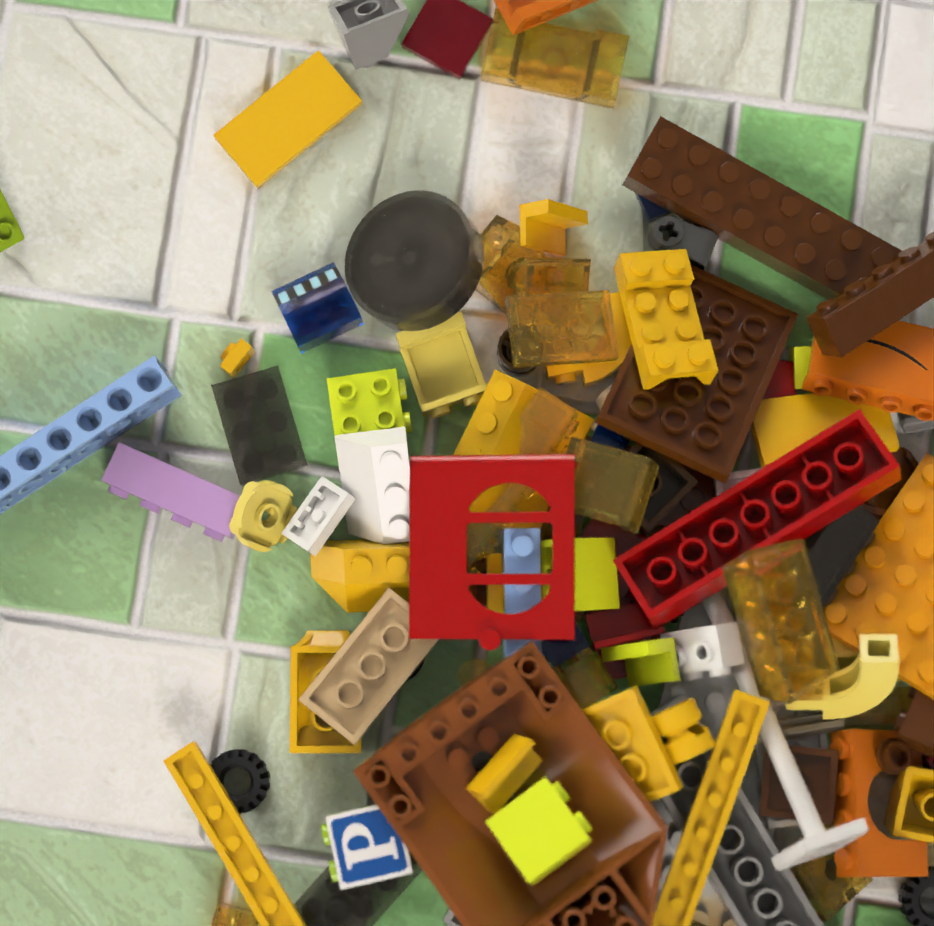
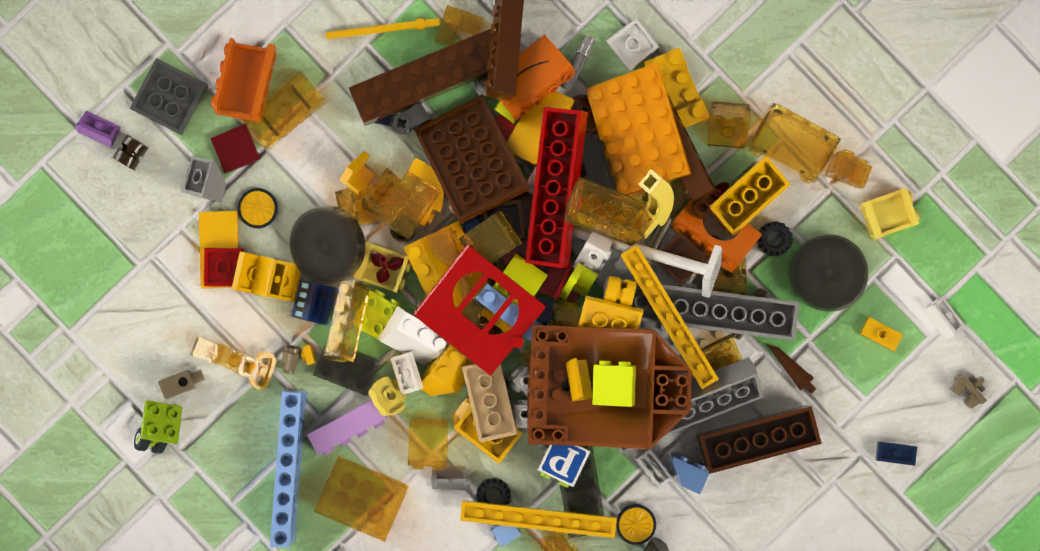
camera: 50 degrees left, 5 degrees up
yellow piece [613,249,718,390] -> none
none -> dark tan torso [158,369,205,400]
none -> clear yellow arch [190,337,261,379]
none -> red tile [204,248,244,287]
none -> yellow bracket [232,251,303,302]
none -> yellow wheel [238,188,278,229]
none -> yellow plate [249,351,276,390]
none -> dark tan cone [283,345,301,375]
none -> clear yellow slope [314,456,409,542]
none -> clear yellow slope [322,280,370,362]
none -> yellow bar [326,18,440,40]
none -> dark red plant [371,252,403,283]
none -> clear yellow panel [408,418,449,470]
none -> light grey hinge [431,470,470,489]
none -> clear yellow plate [434,5,483,46]
none -> light grey plate [473,79,487,97]
none -> light blue panel [491,525,521,547]
none -> white brick [507,366,528,397]
none -> white brick [512,400,527,428]

